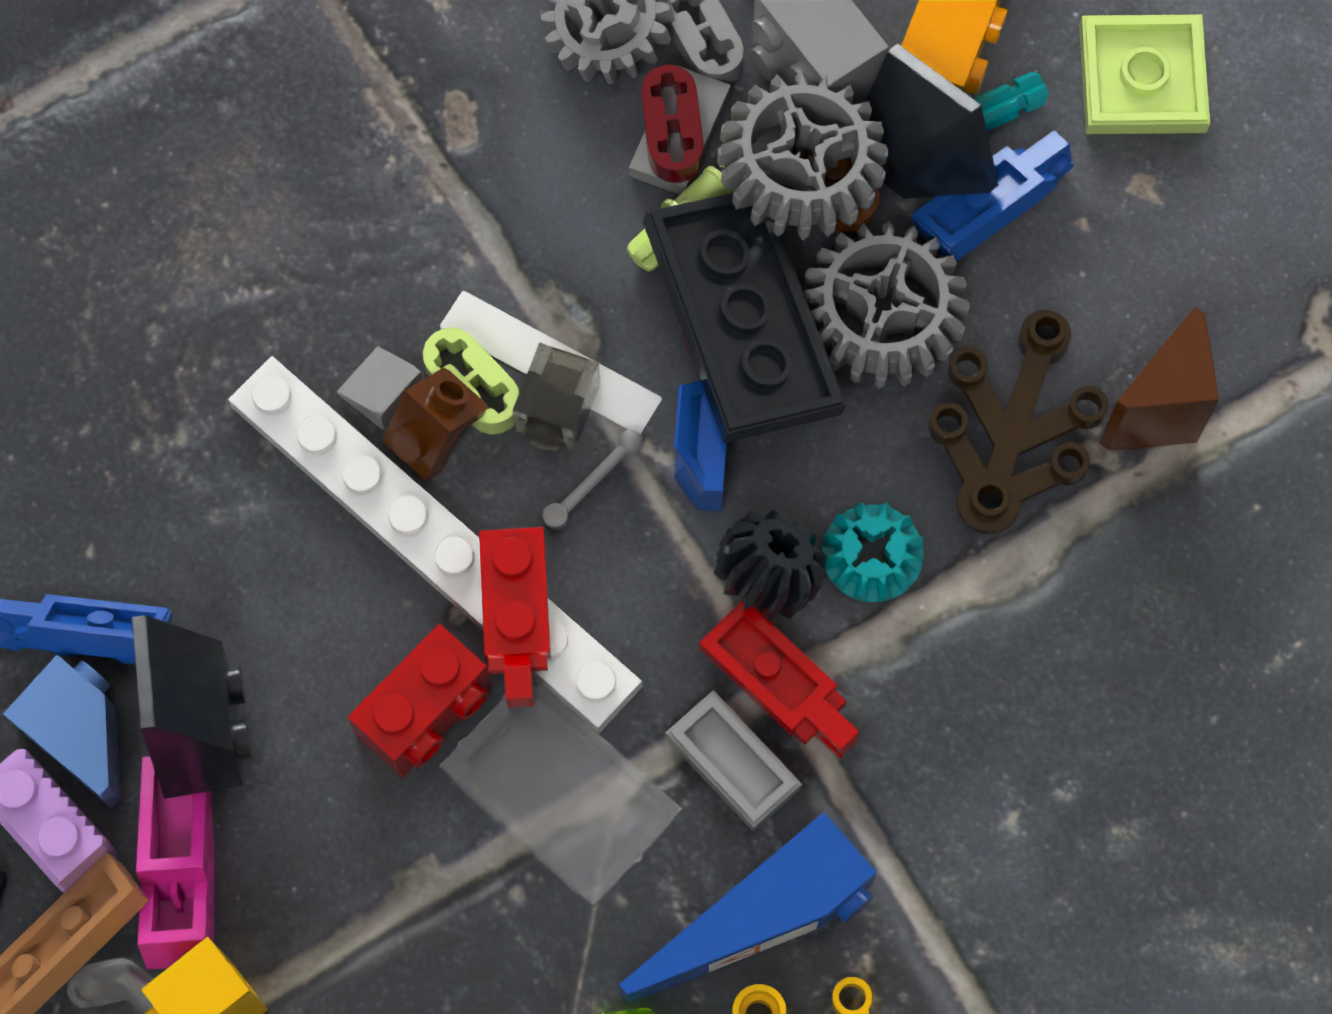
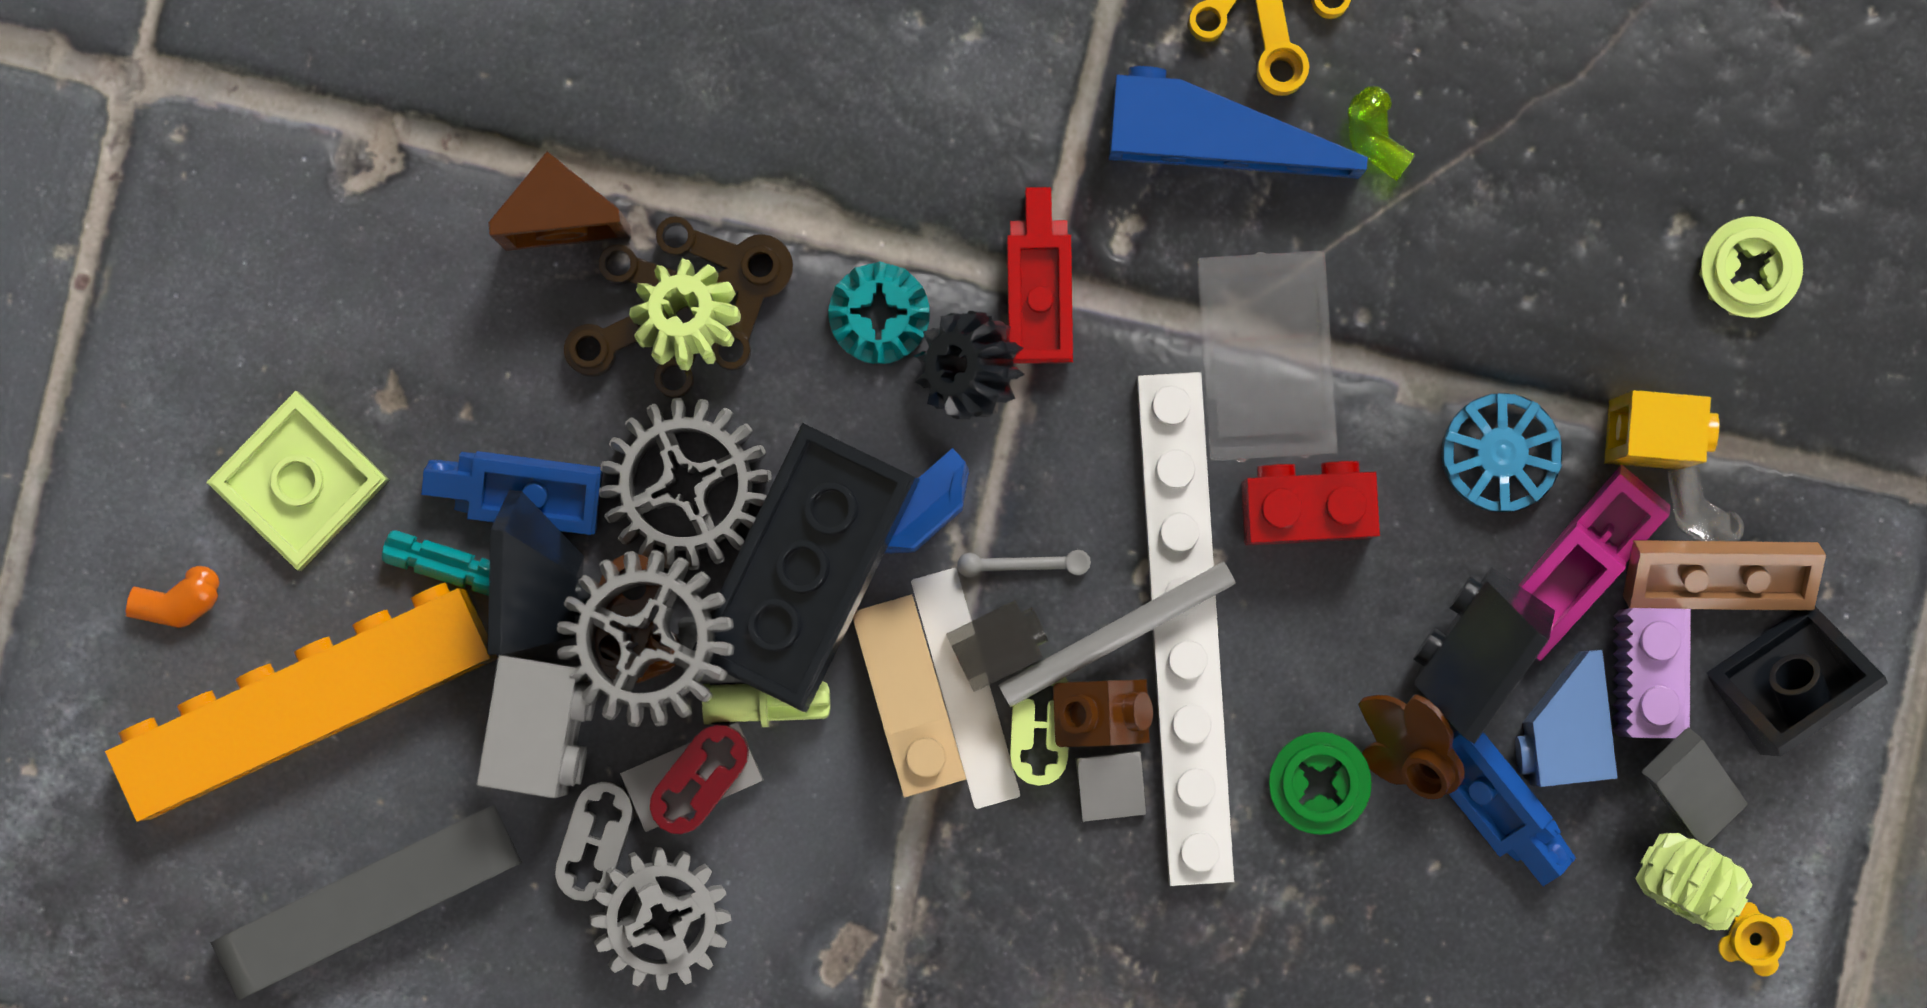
camera: 140 degrees left, 15 degrees up
red hinge [479,527,551,708] -> none
light grey tile [665,690,802,832] -> none
none -> yellowish green gear [629,258,741,371]
none -> tan slope [853,594,966,798]
none -> light grey bar [999,561,1236,707]
none -> green gear [1269,732,1372,835]
none -> reddish brown plate [1358,695,1465,799]
none -> dark azure wheel [1442,393,1562,513]

